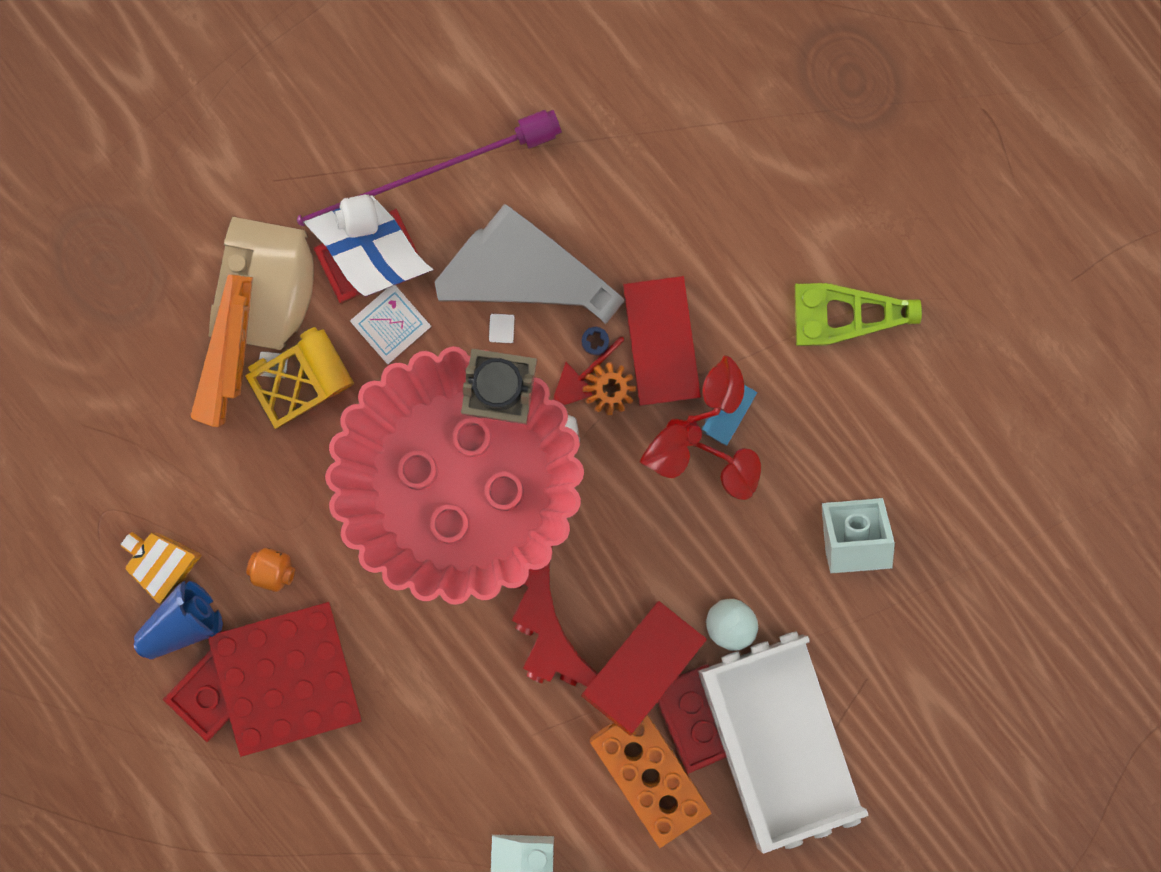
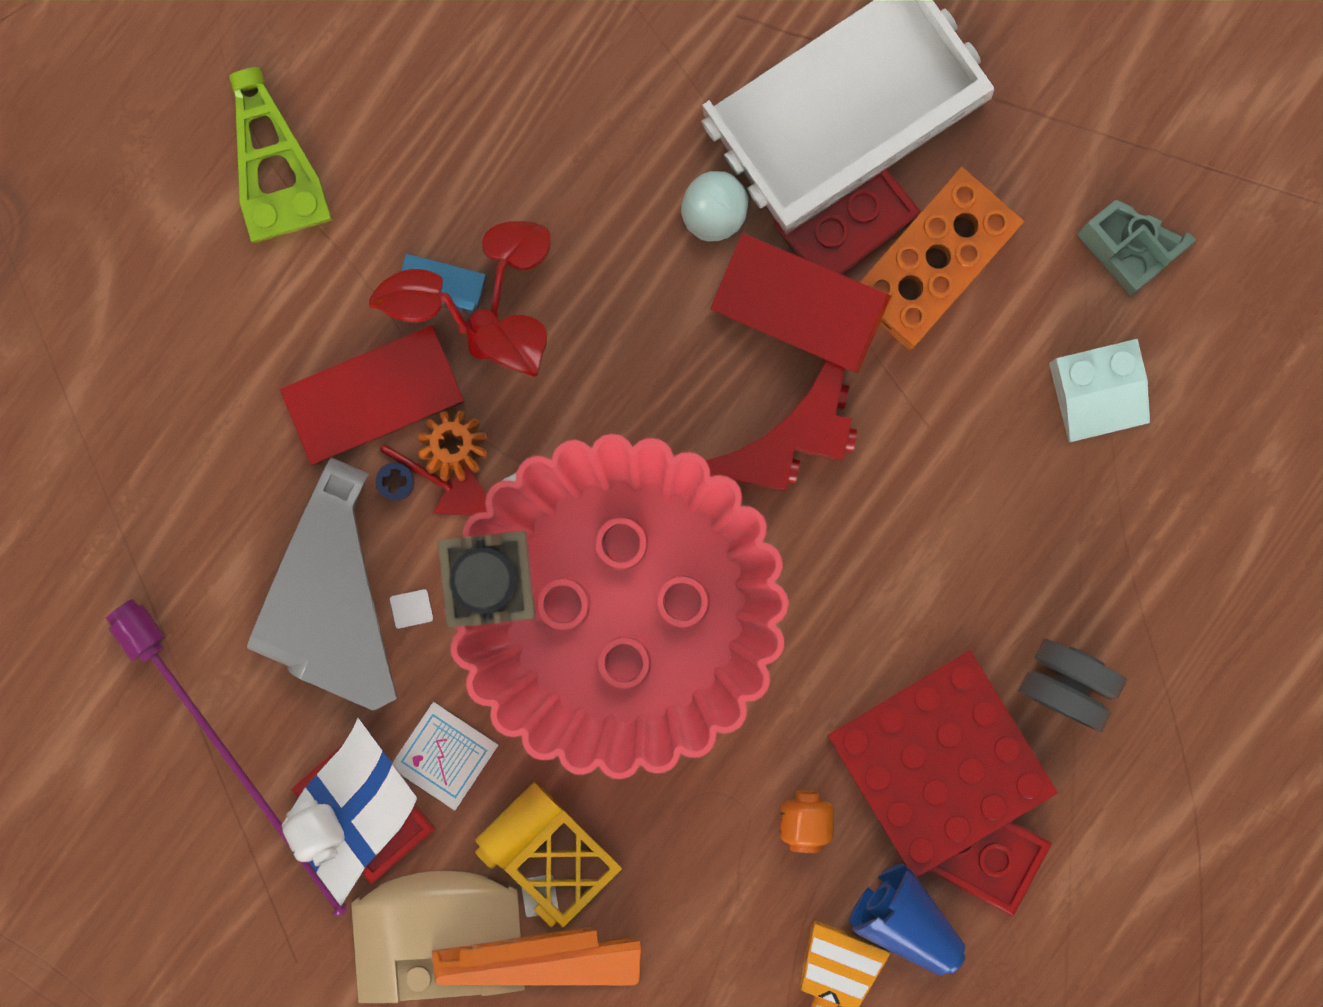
camera: 110 degrees left, 0 degrees up
light aqua slope [822,498,895,573] -> none
none -> dark grey wheel [1018,639,1128,732]

